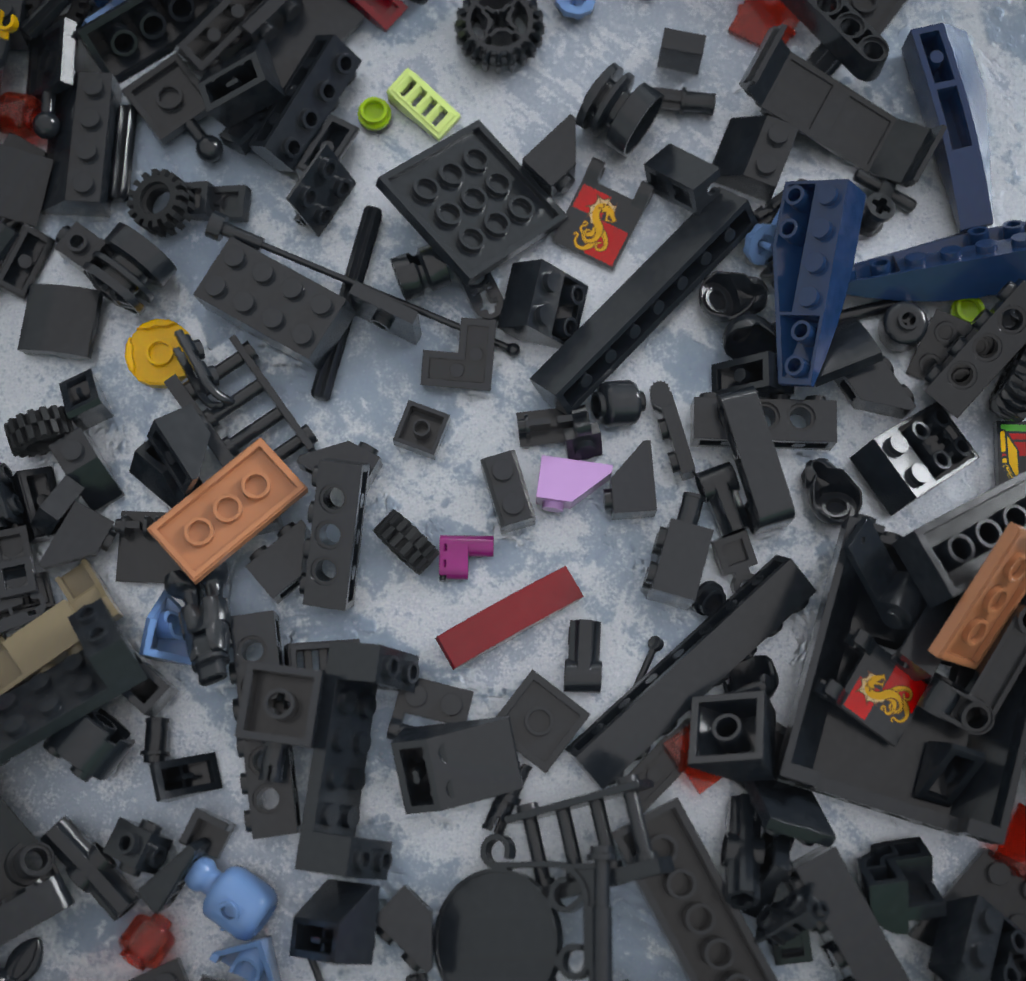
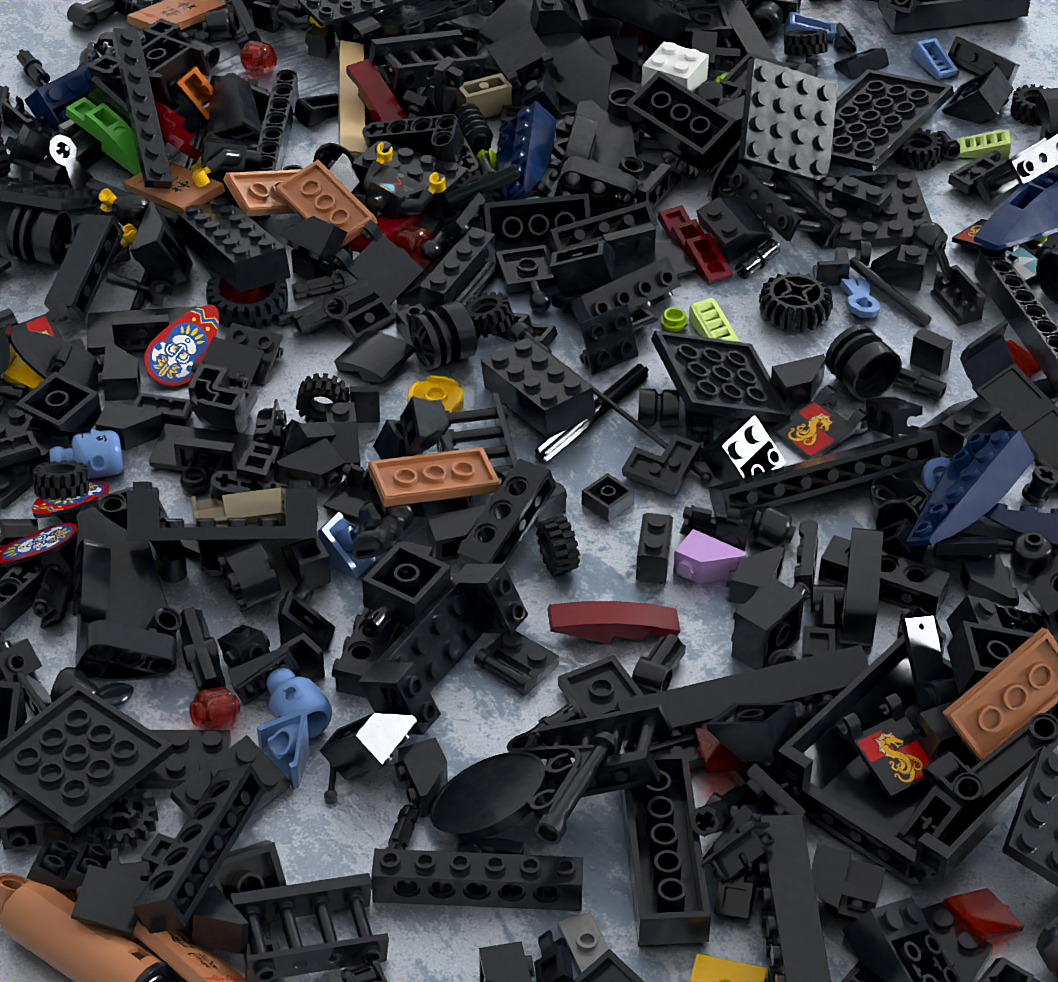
camera: 25 degrees right, 35 degrees down
black piece [173,329,236,409] -> none
black plate [349,282,422,345] -> none
black slope [391,716,524,814] -> none
magenta piece [439,535,494,582] -> none

